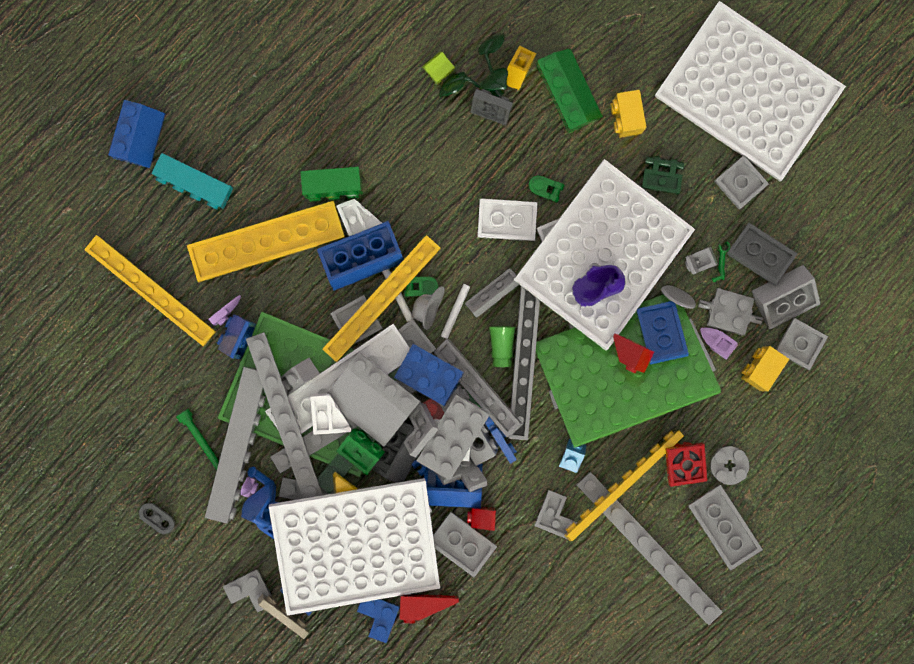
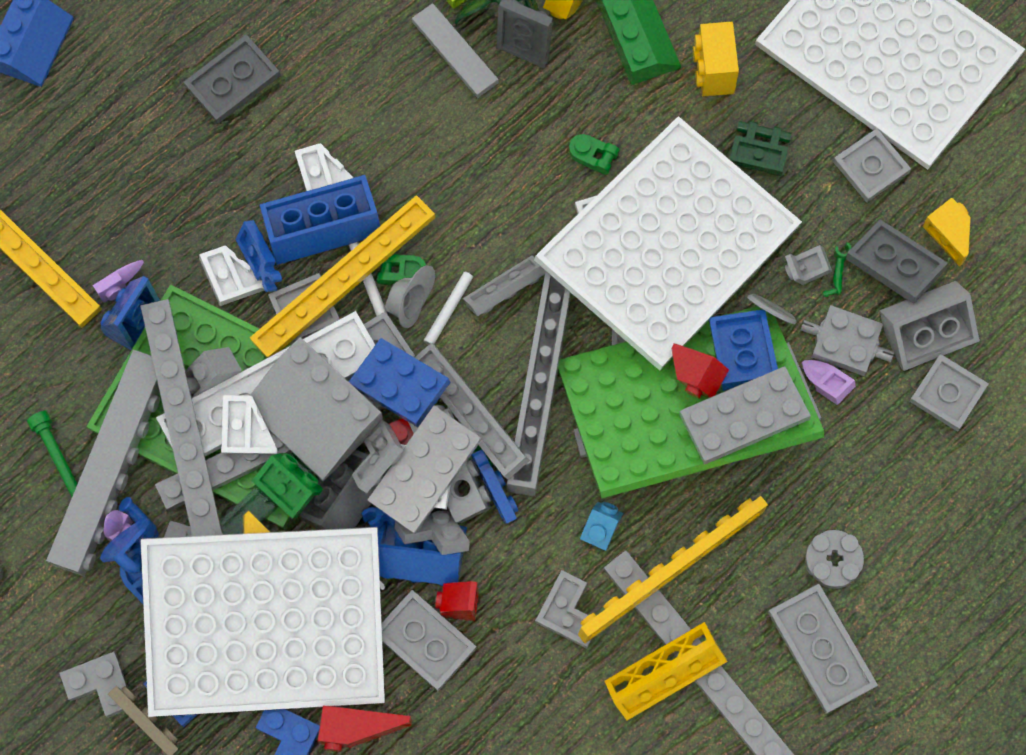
camera: 10 degrees right, 15 degrees down
teal brick [151,153,233,210] -> none
yellow plate [187,201,345,282] -> none
green piece [301,167,363,202] -> none
white plate [478,199,537,241] -> none
bright green plant [489,326,516,367] -> none
dark purple piece [572,265,626,307] -> none
red piece [665,442,707,487] -> none
yellow brick [741,346,789,392] -> none
none -> dark grey plate [183,34,281,124]
none -> white wing [199,246,265,306]
none -> blue plate [235,220,282,292]
none -> light grey tile [412,3,498,98]
none -> yellow fence [605,622,728,720]
none -> light grey plate [679,366,811,465]
none -> yellow slope [923,198,970,267]

